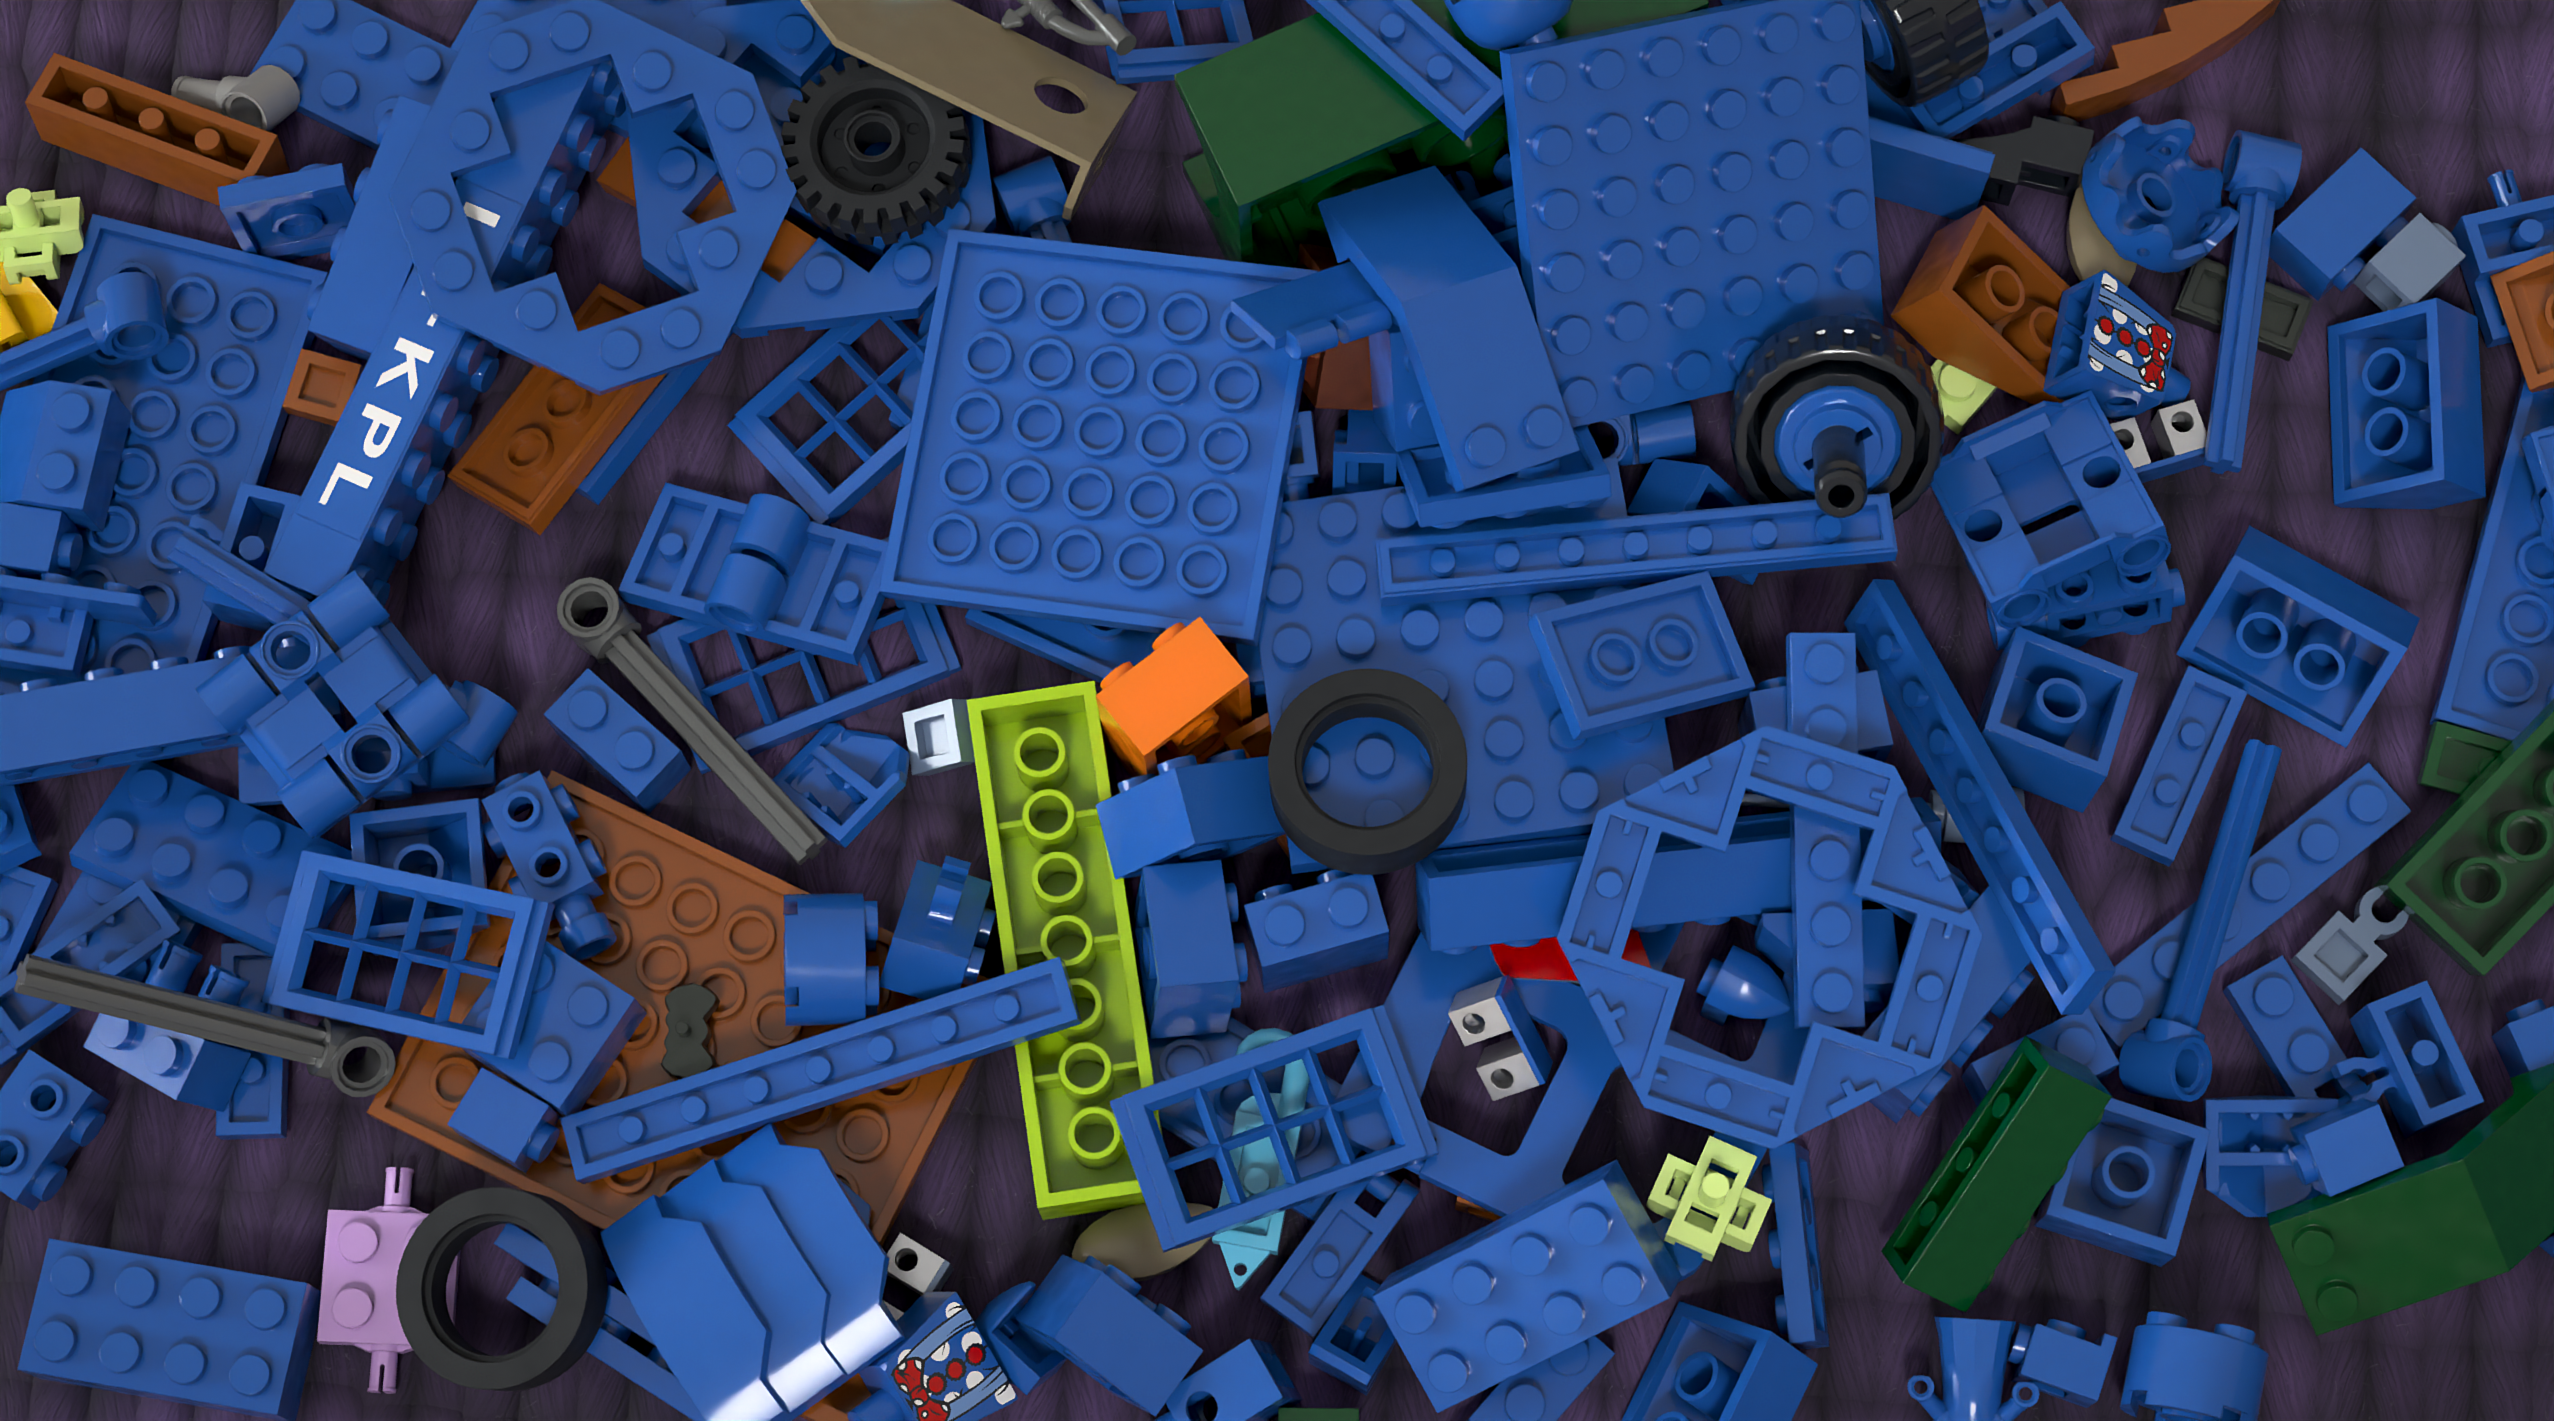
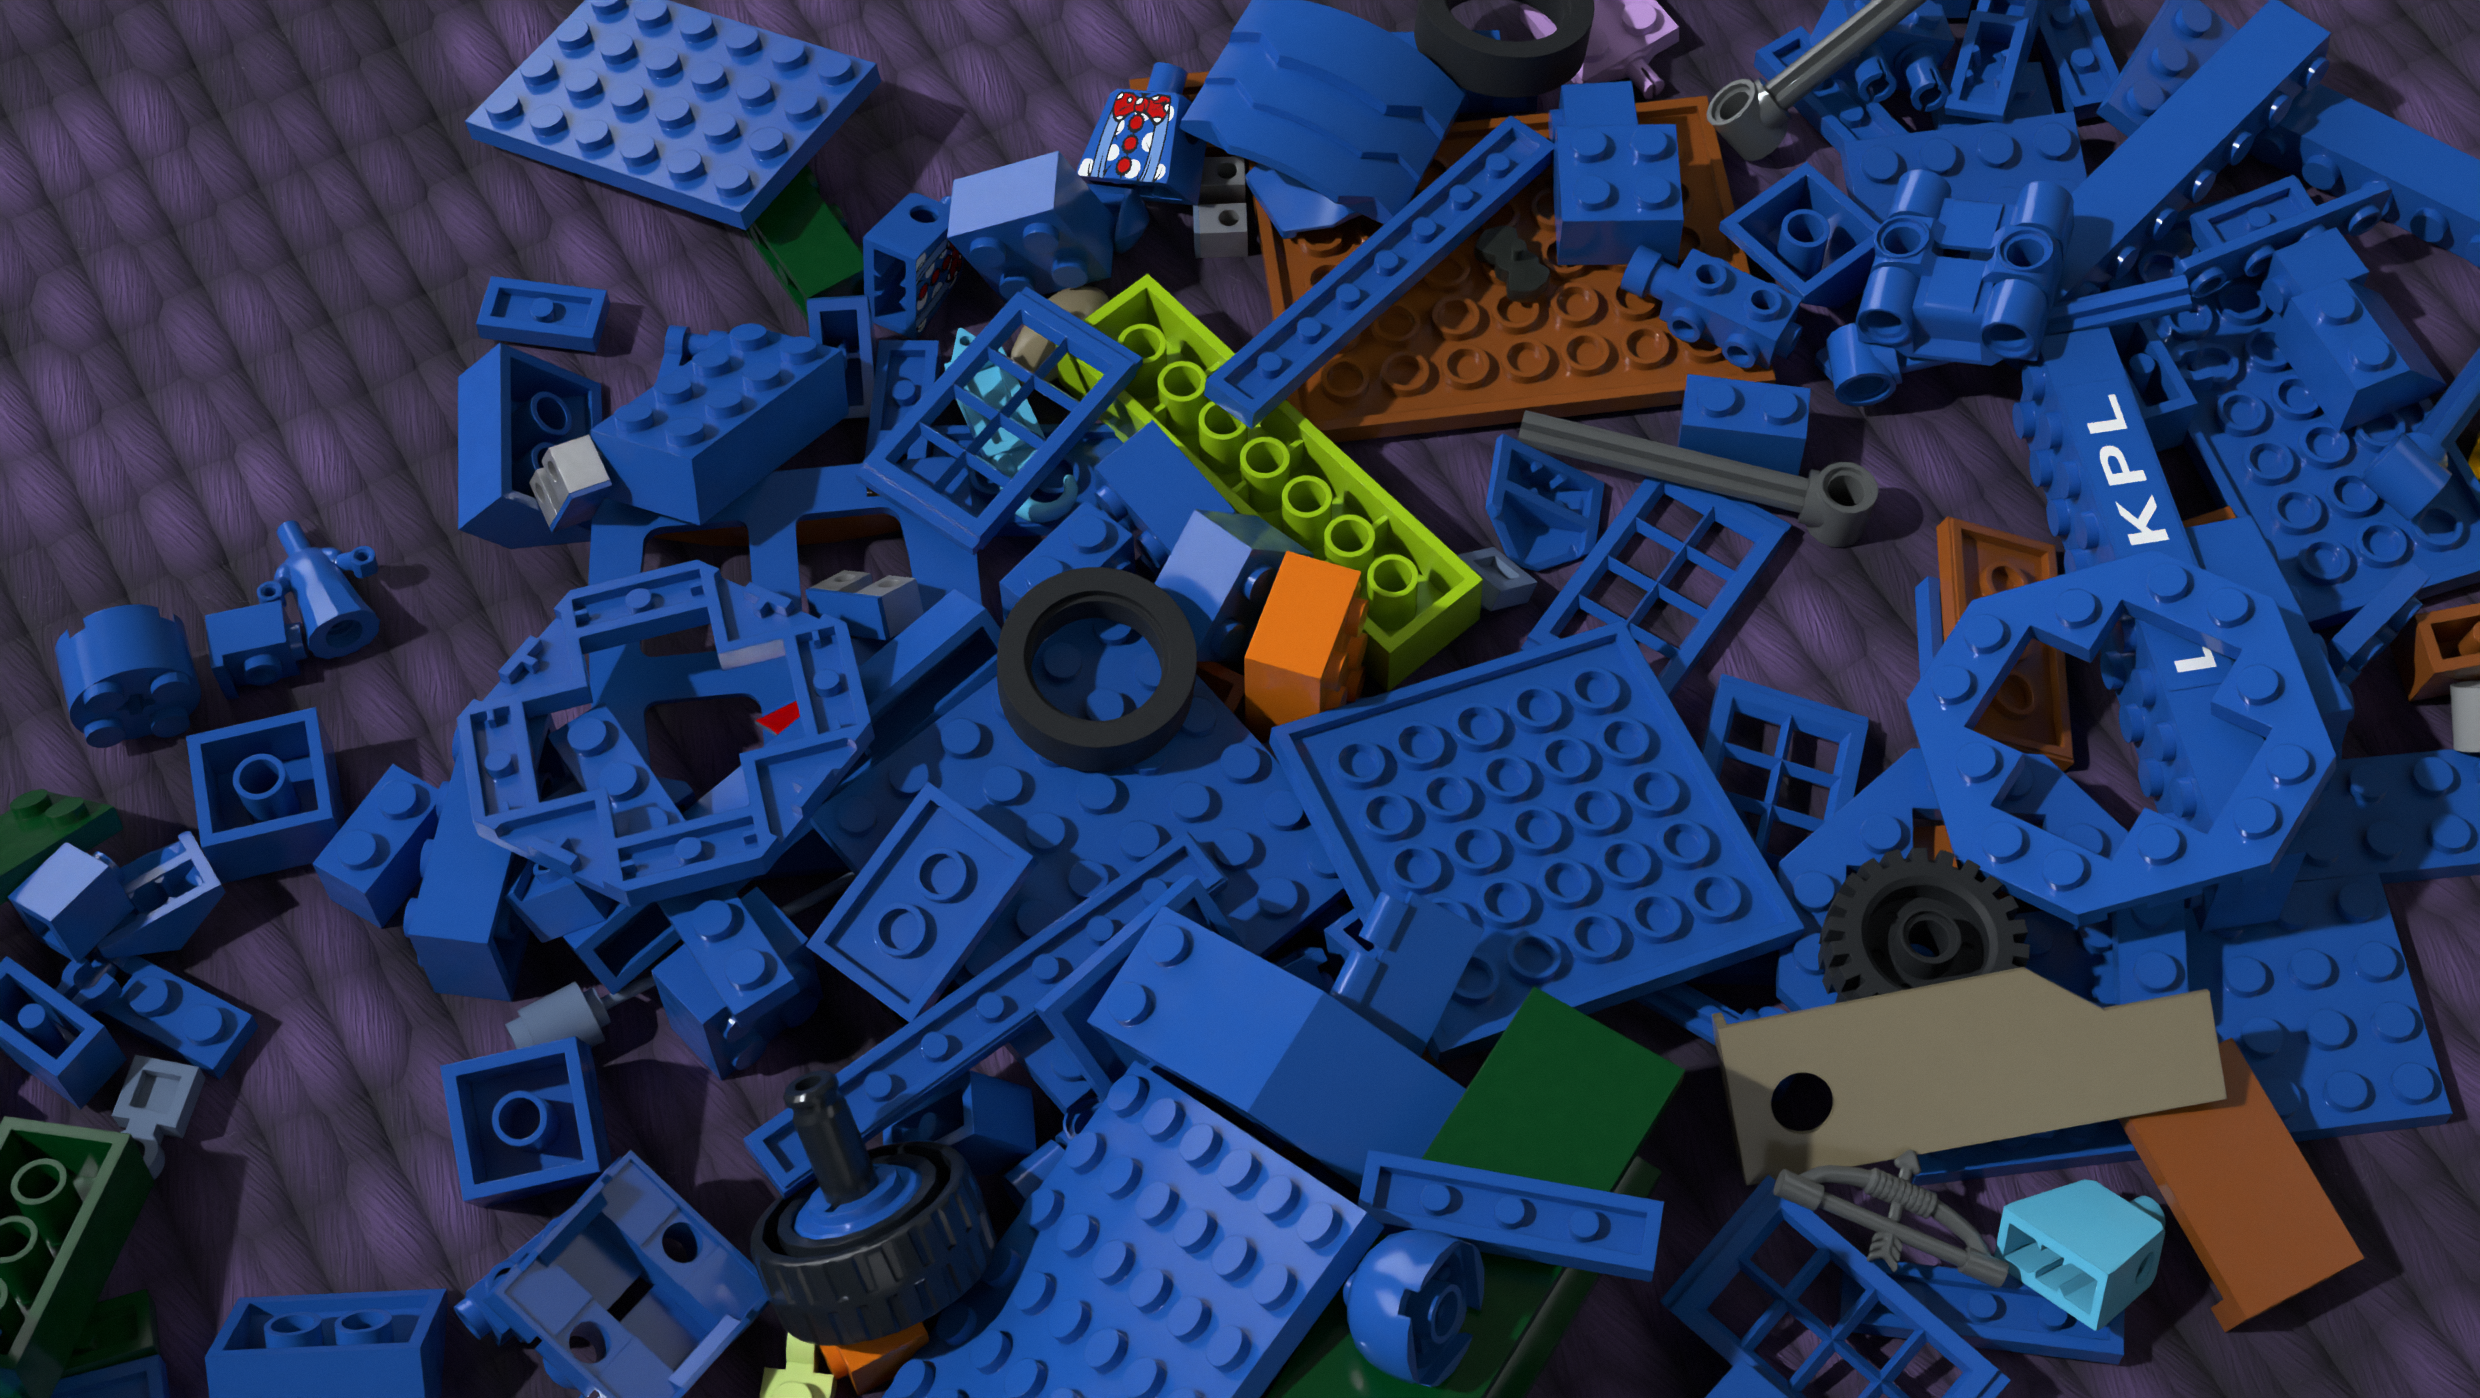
camera: 145 degrees right, 15 degrees down
blue piece [261,850,555,1060] -> none
blue plate [618,482,888,666] -> none
blue brick [783,893,879,1026] -> none
blue brick [879,855,996,1000] -> none
yellowish green piece [1646,1136,1772,1262] -> none
blue plate [1696,945,1791,1027] -> none
blue plate [1762,1142,1829,1349] -> none
blue plate [1844,579,2116,1015] -> none
dark green brick [1881,1036,2112,1313] -> none
blue plate [2088,762,2411,1052] -> none
blue plate [2110,665,2248,867] -> none
blue piece [2119,739,2282,1102] -> none
none -> flat silver piece [529,435,612,533]

